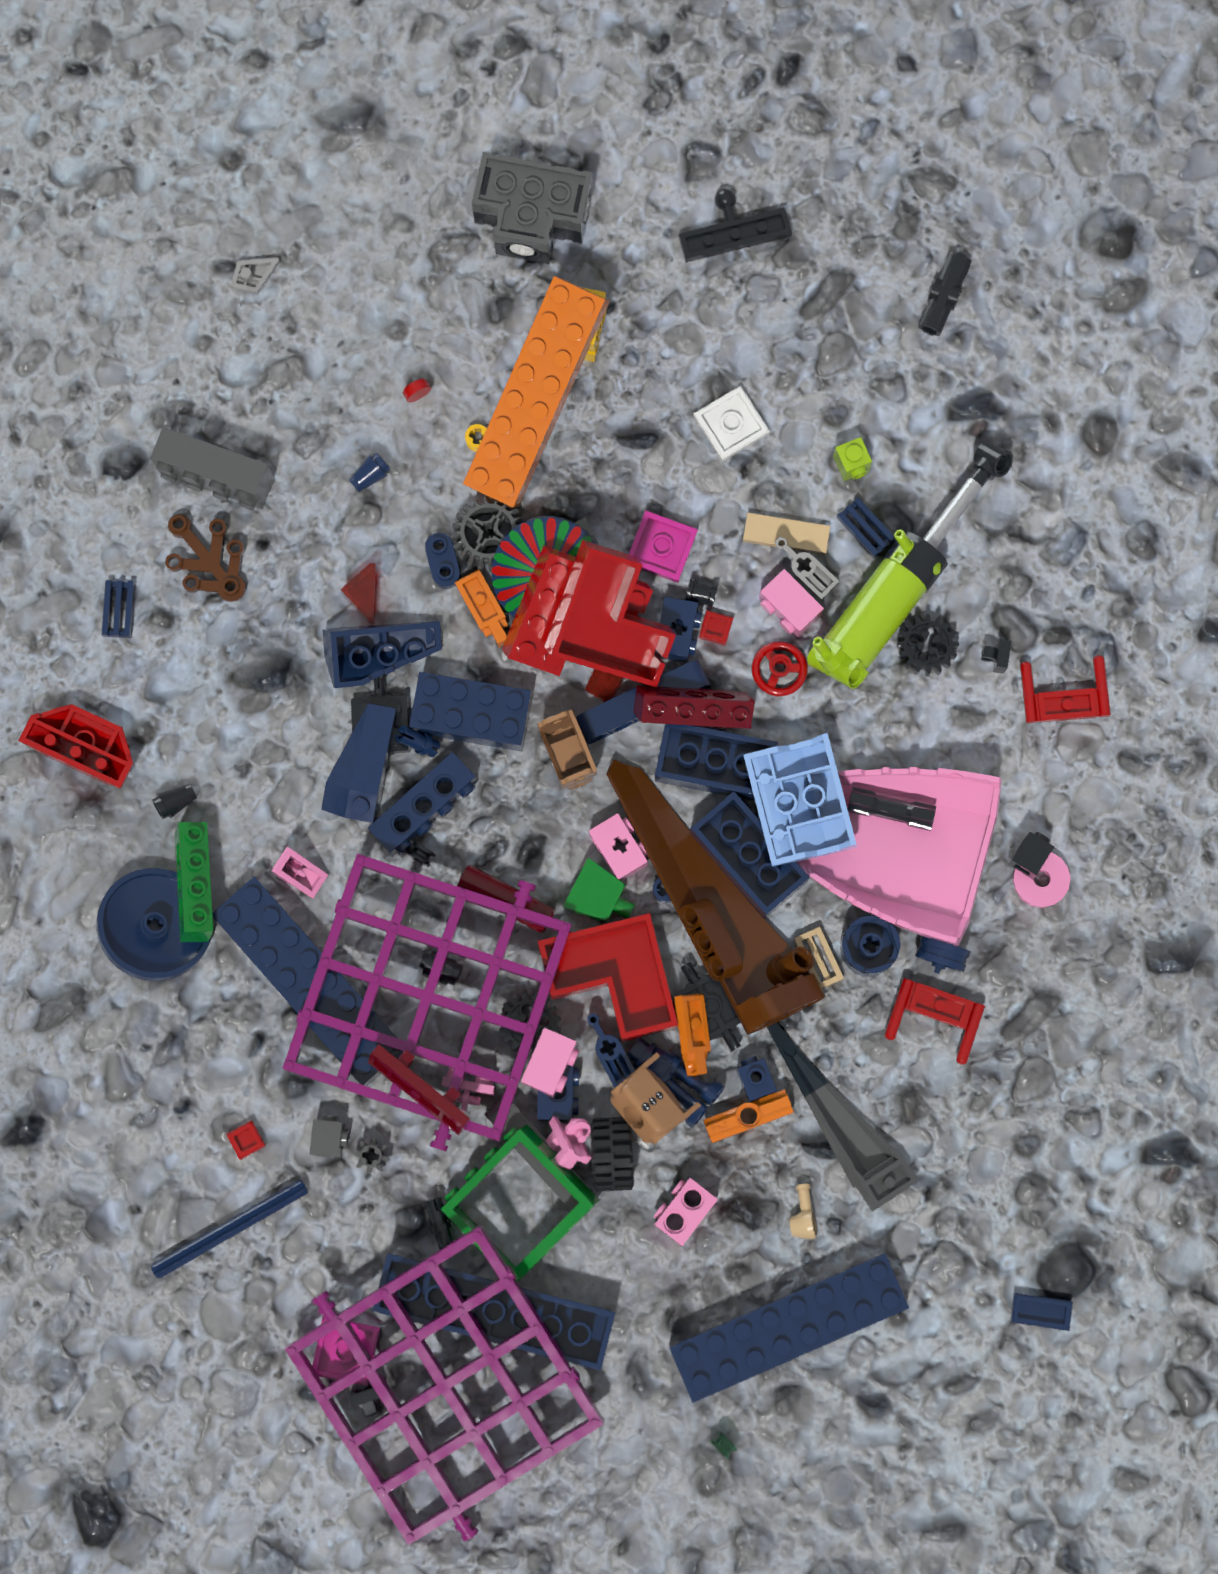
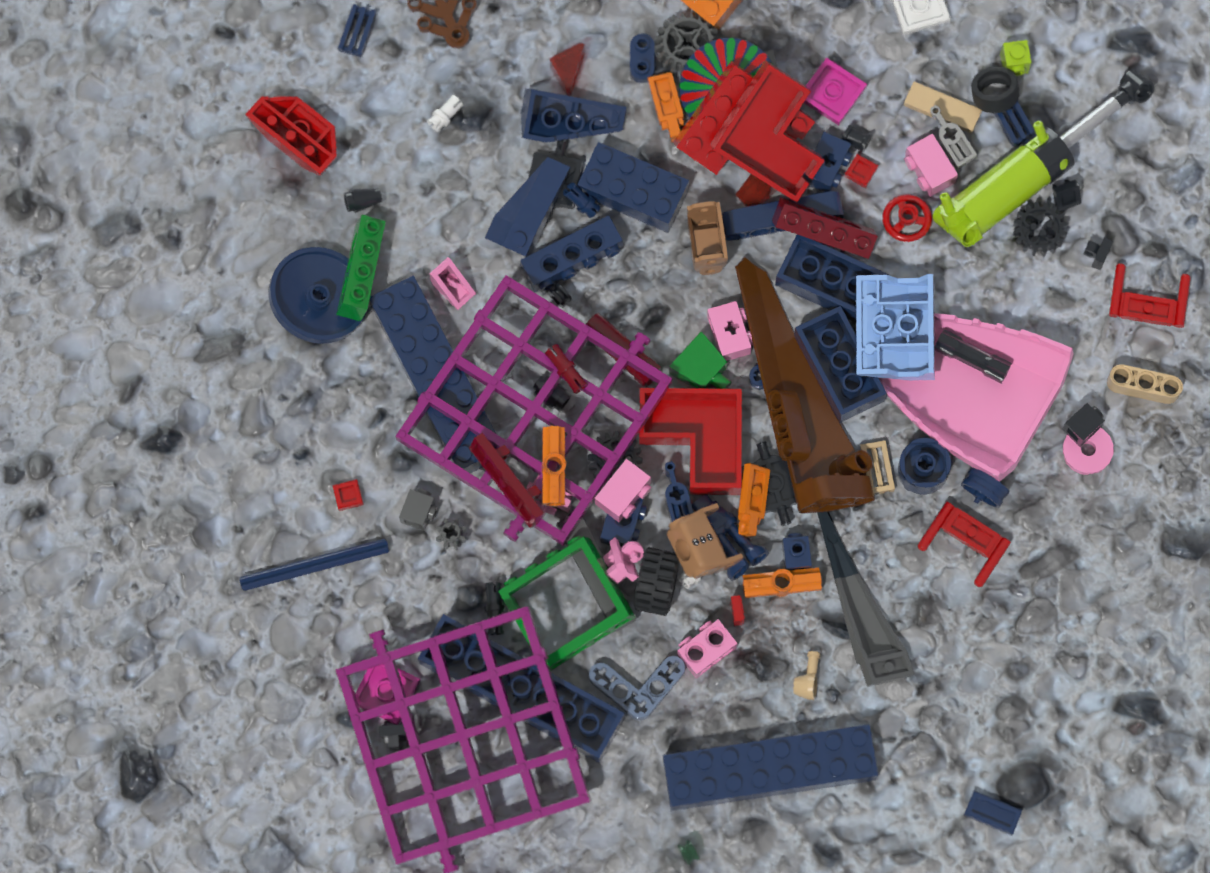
camera: 15 degrees right, 5 degrees down
none -> white pin [427,95,464,132]
none -> orange piece [541,426,566,506]
none -> dark red pin [545,344,588,394]
none -> sand blue beam [589,656,685,720]
none -> red tile [730,595,745,626]
none -> black tyre [971,66,1019,114]
none -> black tile [1052,179,1082,212]
none -> tan beam [1107,365,1183,404]

